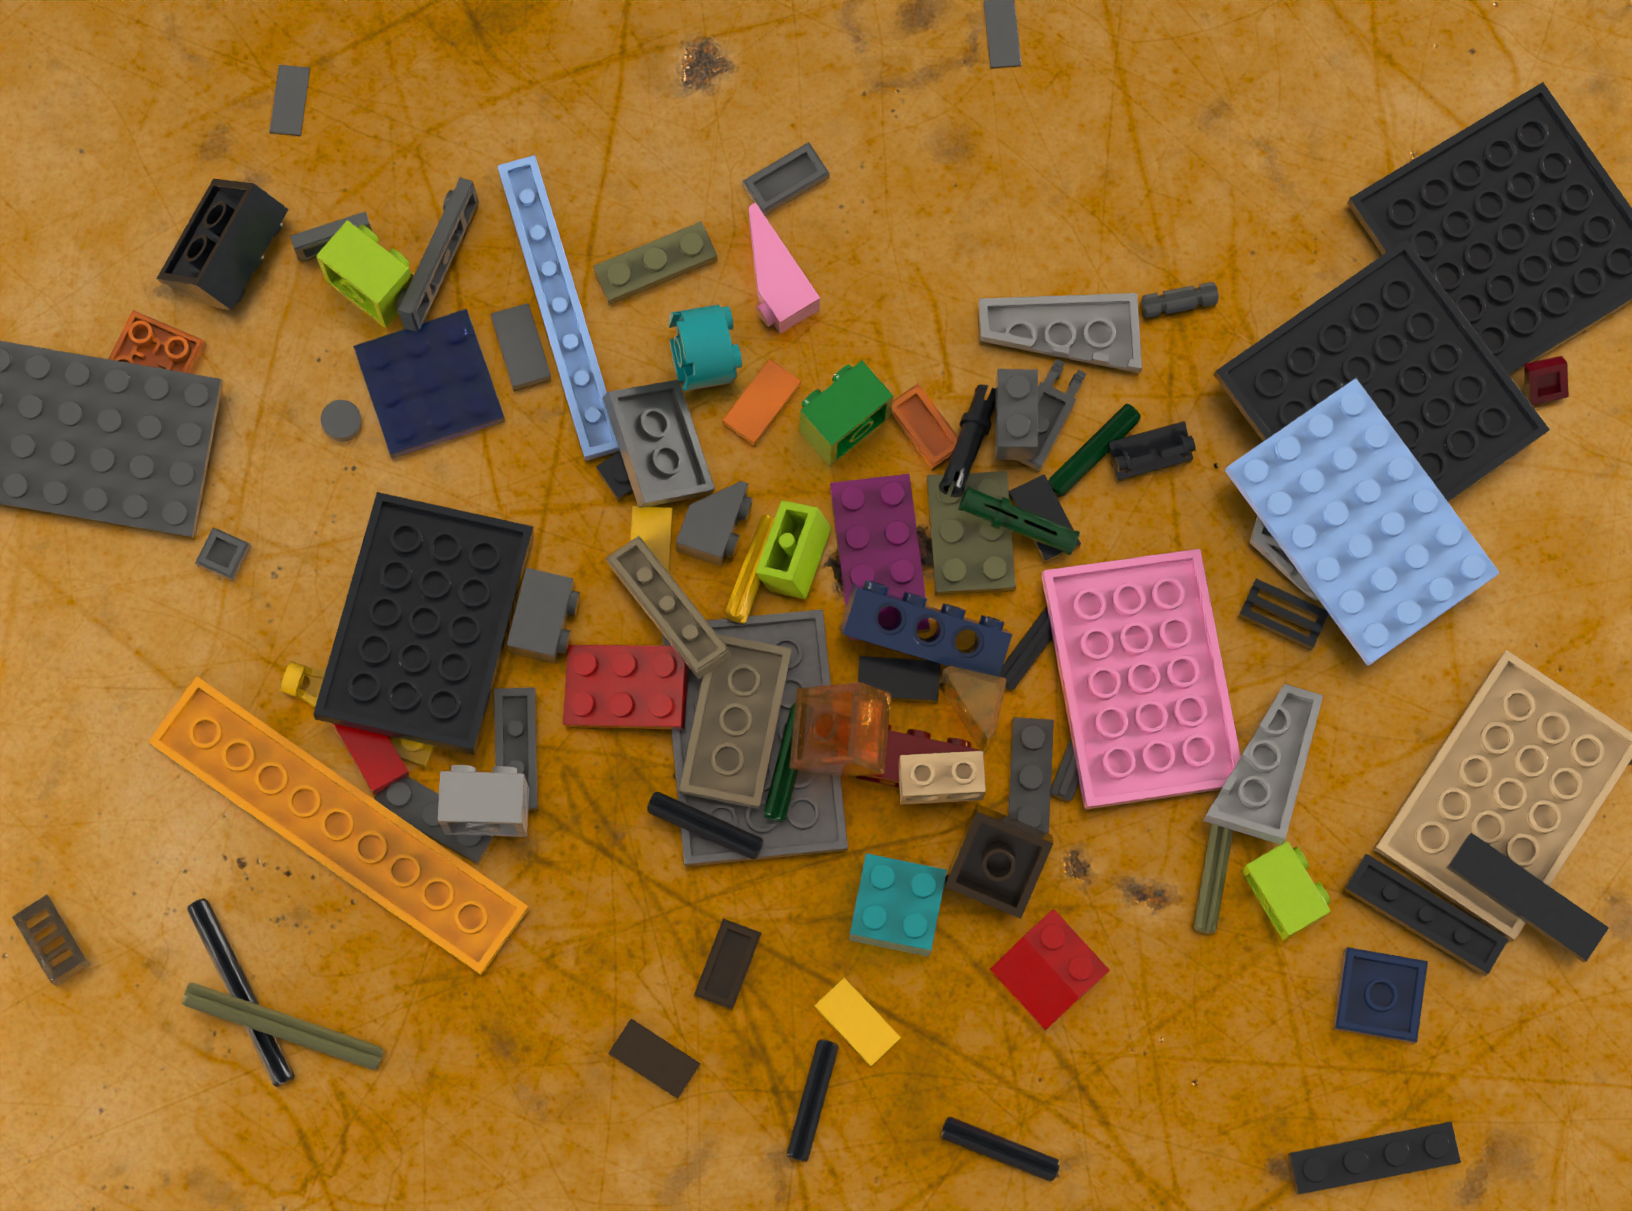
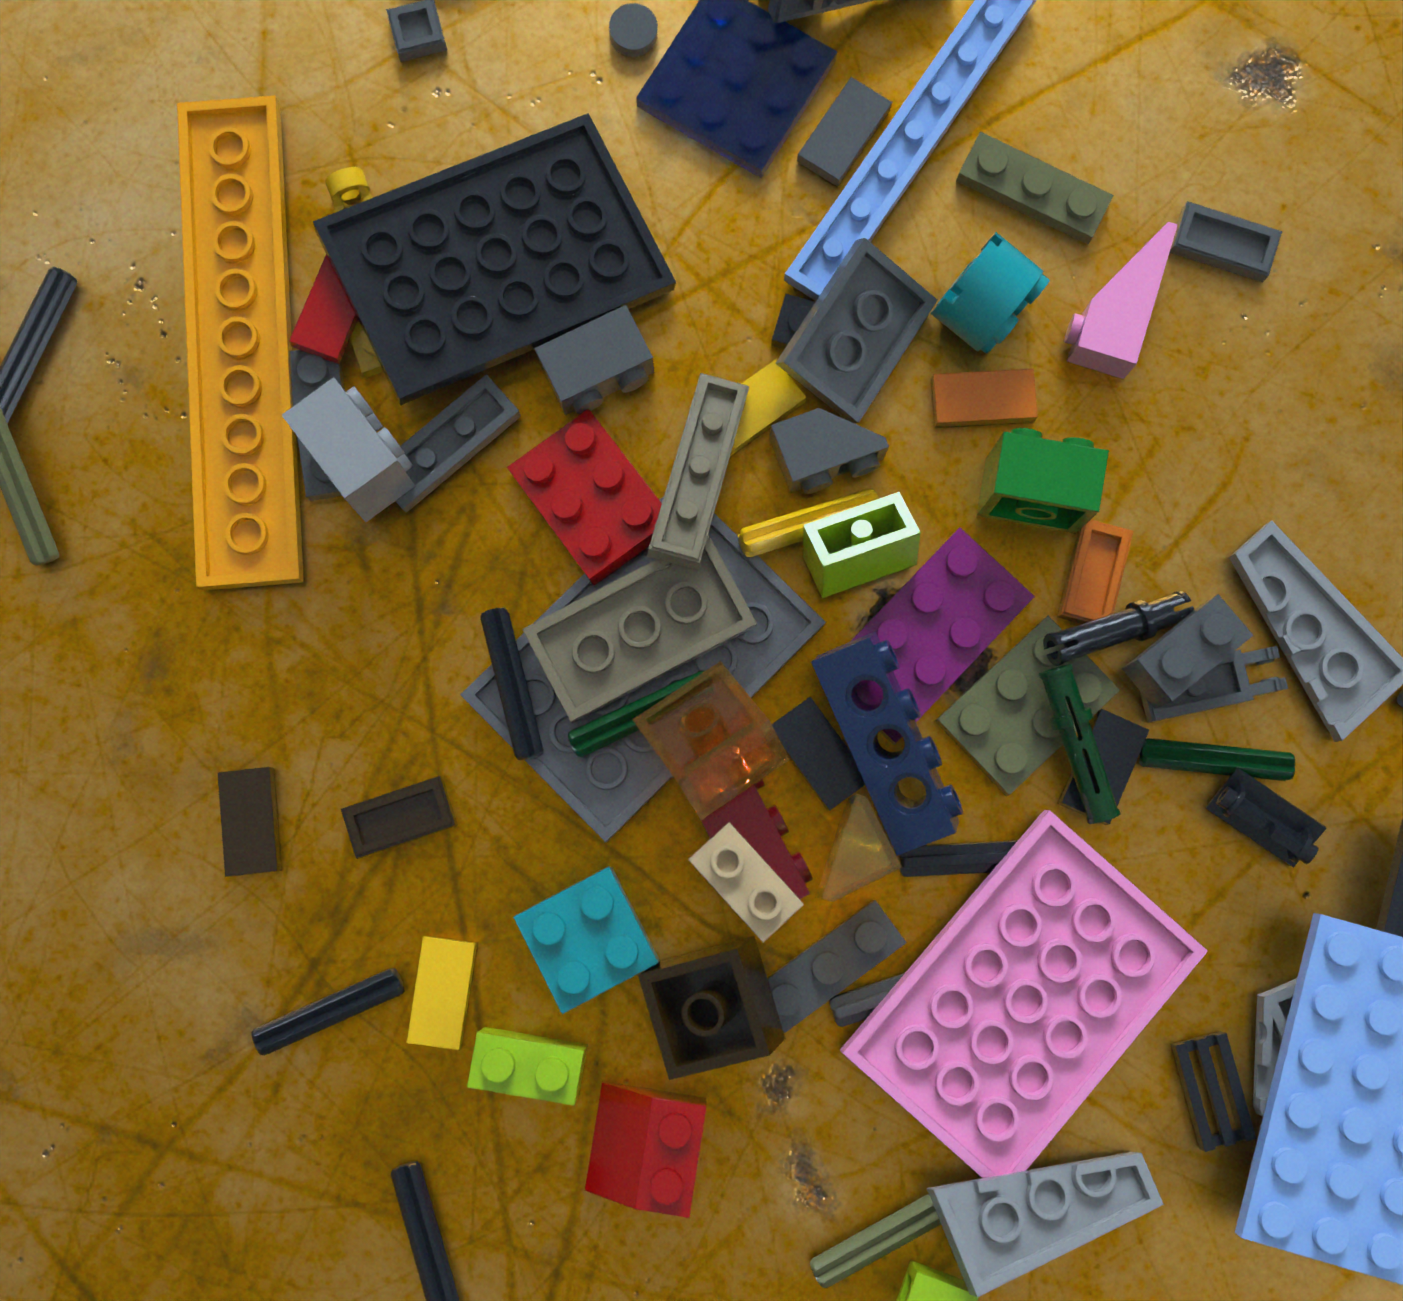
camera: 55 degrees right, 5 degrees up
none -> lime brick [467,1027,588,1105]

